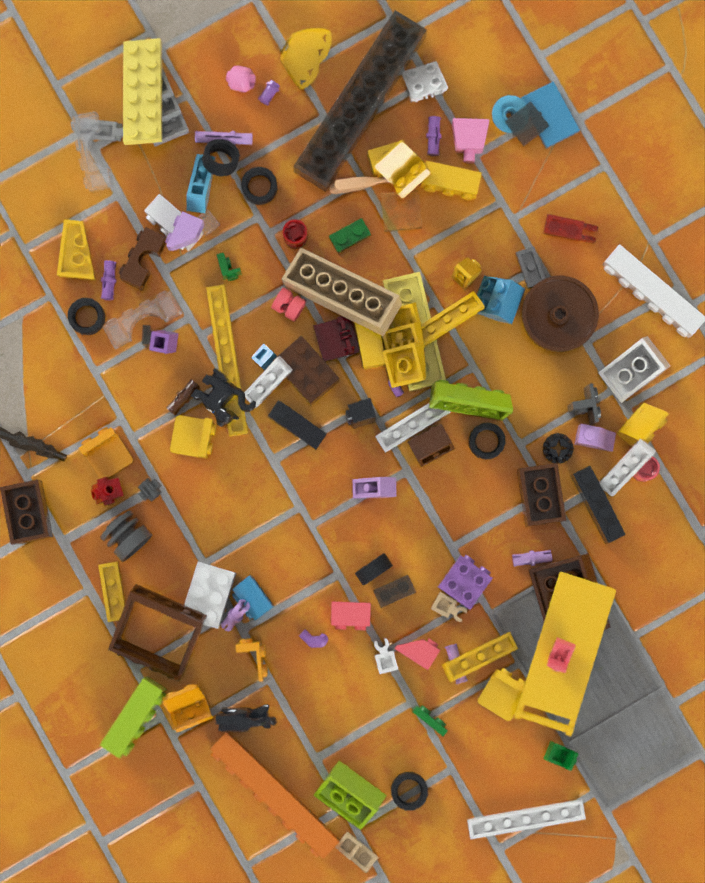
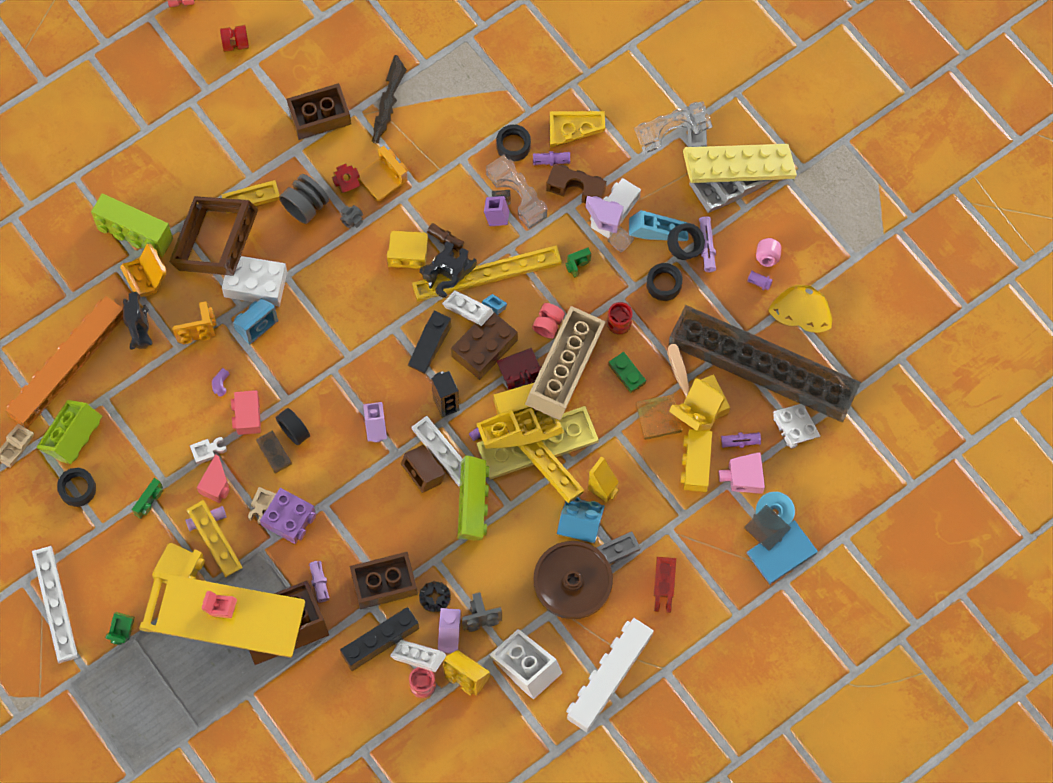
camera: 85 degrees right, 15 degrees down
lavender pin [221,599,250,631] -> none
black tyre [468,423,506,460] -> none

